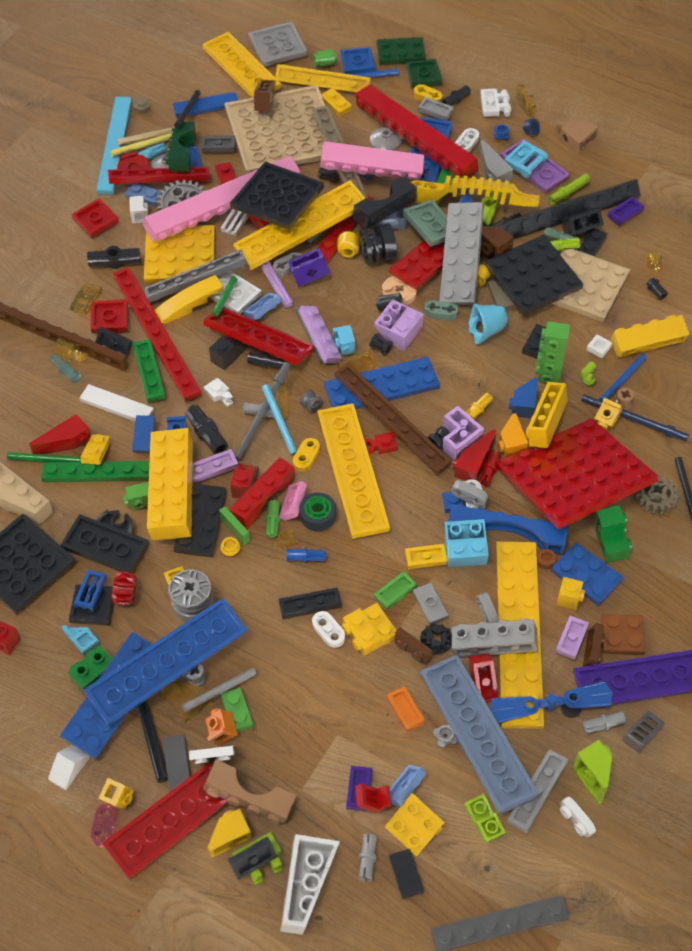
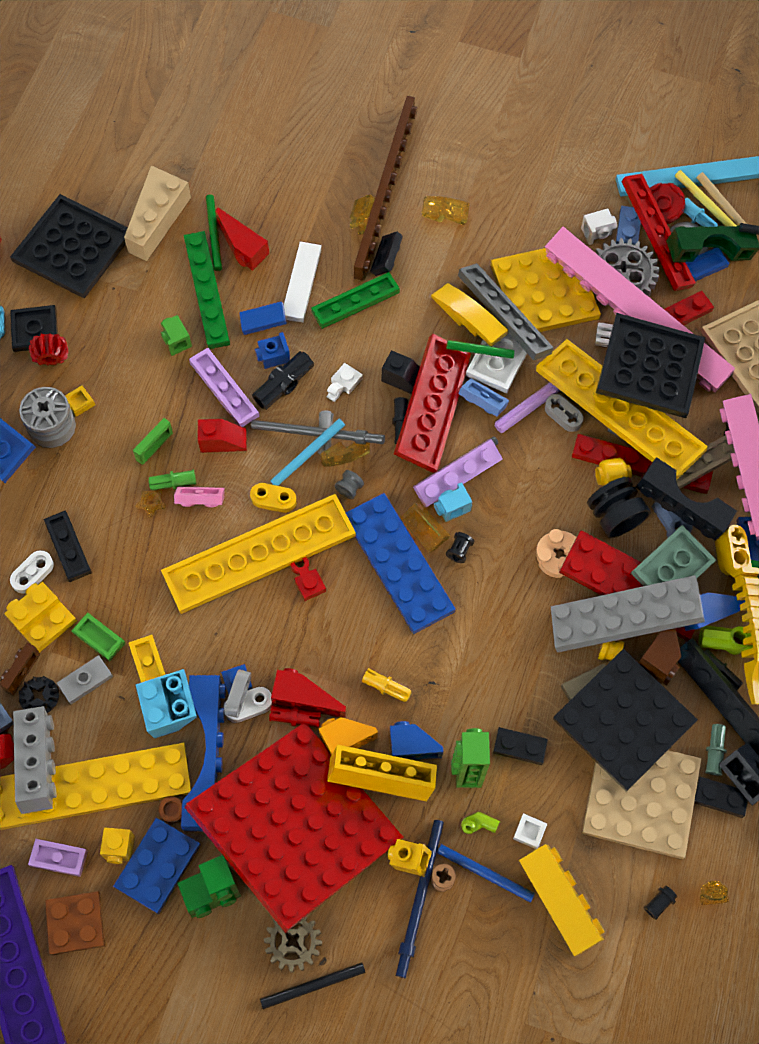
camera: 75 degrees right, 10 degrees up
clear light blue axle [50,354,81,383] -> none
black plate [60,509,149,573] -> none
red plate [71,198,119,238] -> none
blue tile [74,570,108,612] -> none
yellow plate [81,434,111,465] -> none
black piece [87,246,141,269] -> none
red plate [90,299,128,333] -> none
red plate [113,267,202,402] -> none
yellow brick [147,428,193,541] -> none
black plate [174,483,226,558] -> none
dark grey plate [201,136,235,153] -> none
yellow plate [220,537,240,556] -> none
red arch [230,457,295,530] -> none
blue axle [287,547,326,563] -> none
dark purple brick [288,248,330,287] -> none
wheel [299,492,336,531] -> none
reddish brown plate [334,363,451,475] -> none
lavender slope [374,299,423,351] -> none
black cone [375,292,403,312] -> none
sand green beam [424,300,458,321] -> none
black wheel [427,426,450,450] -> none
lavender brick [442,406,484,461] -> none
medium azure piece [468,304,508,345] -> none
light grey beam [476,592,499,623] -> none
lime axle [550,238,580,251] -> none
reddish brown plate [583,623,605,667] -> none

